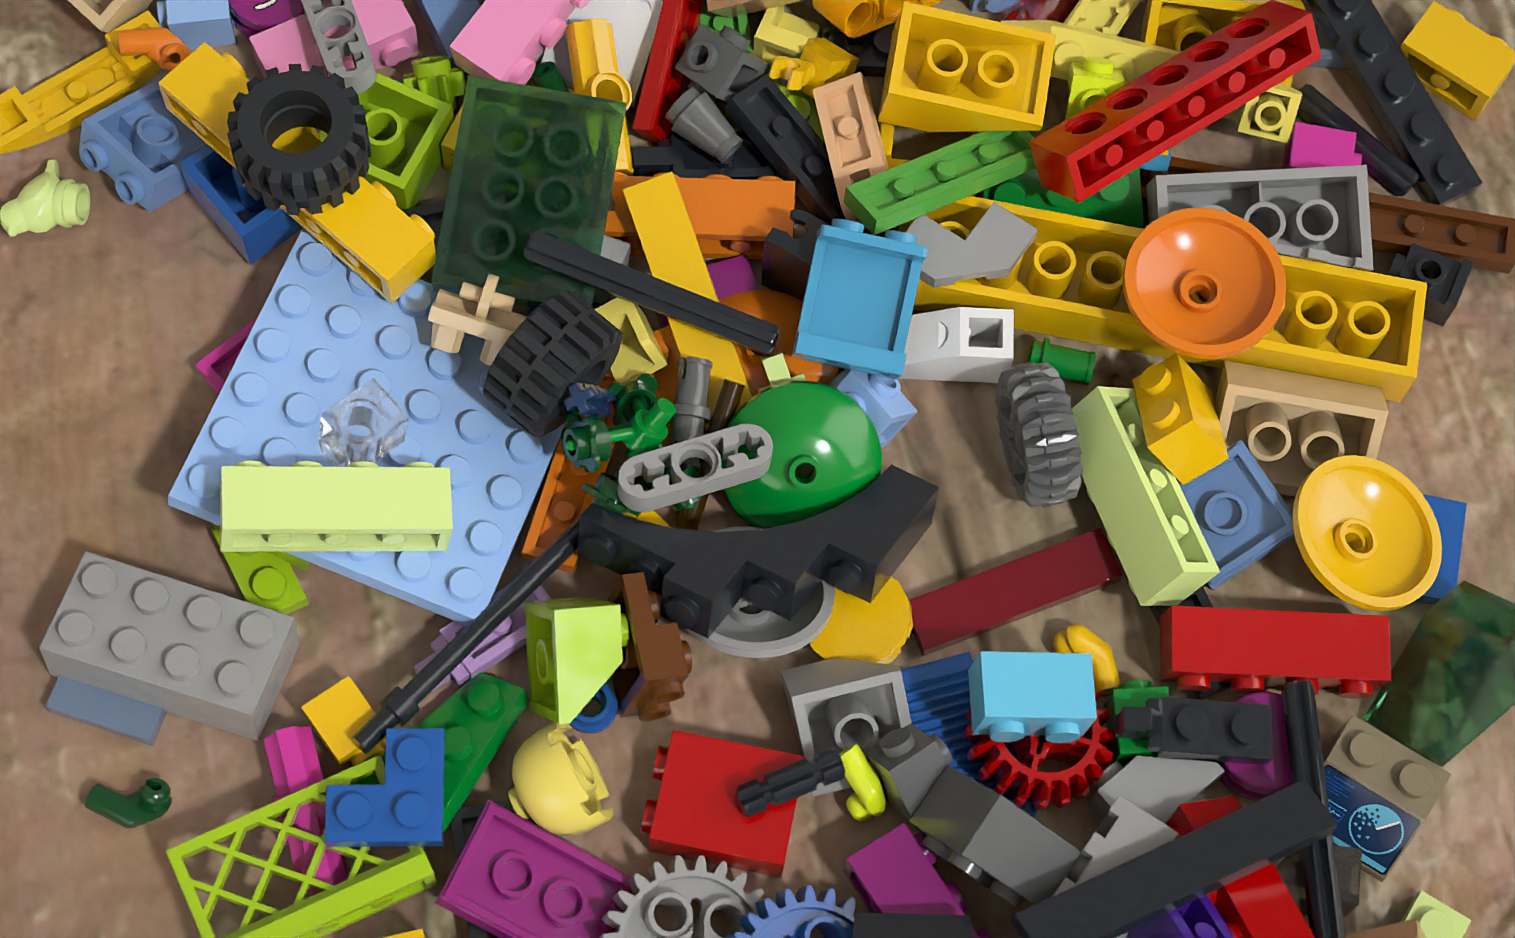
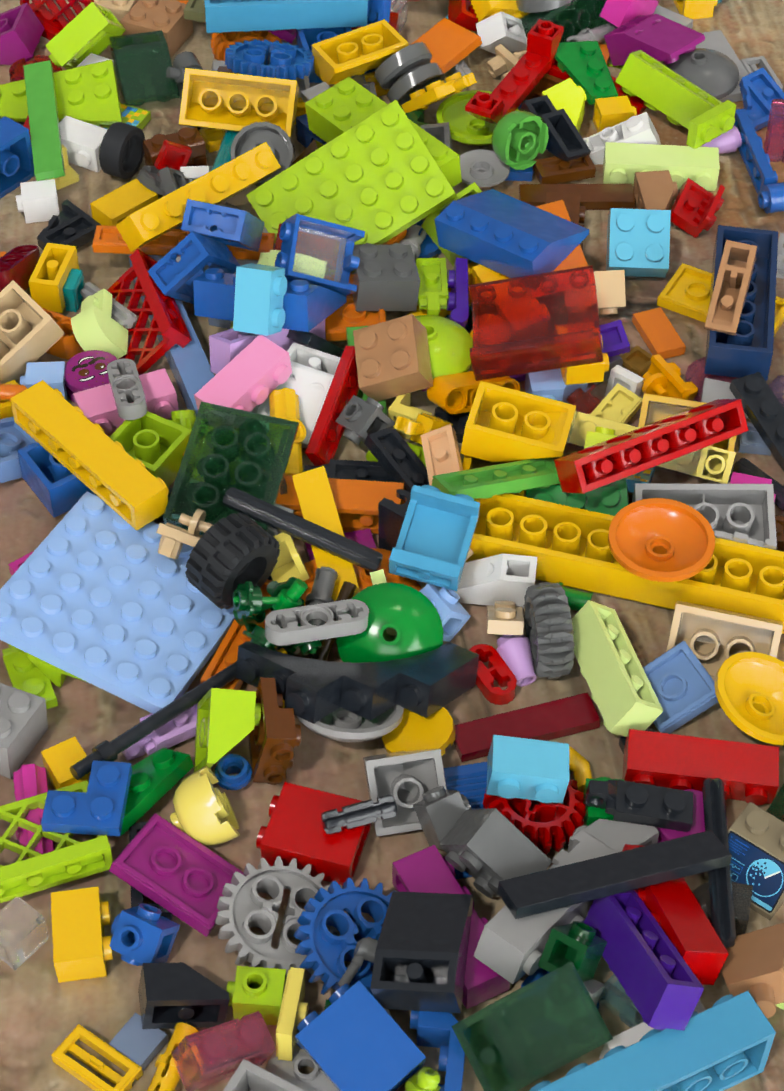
camera: 10 degrees right, 20 degrees down
yellowish green brick [220,461,453,551] -> none
black tyre [227,64,371,216] -> none
clear brick [318,378,410,467] -> none
dark blue axle [563,382,616,418] -> none
dark grey cone [665,87,743,163] -> none
neon yellow arm [839,743,887,822] -> none
light grey tile [905,202,1038,287] -> none
yellow brick [1132,353,1229,485] -> none
none -> red beam [469,644,517,705]
none -> tan plate [487,601,524,635]
none -> lavender cone [496,634,537,687]

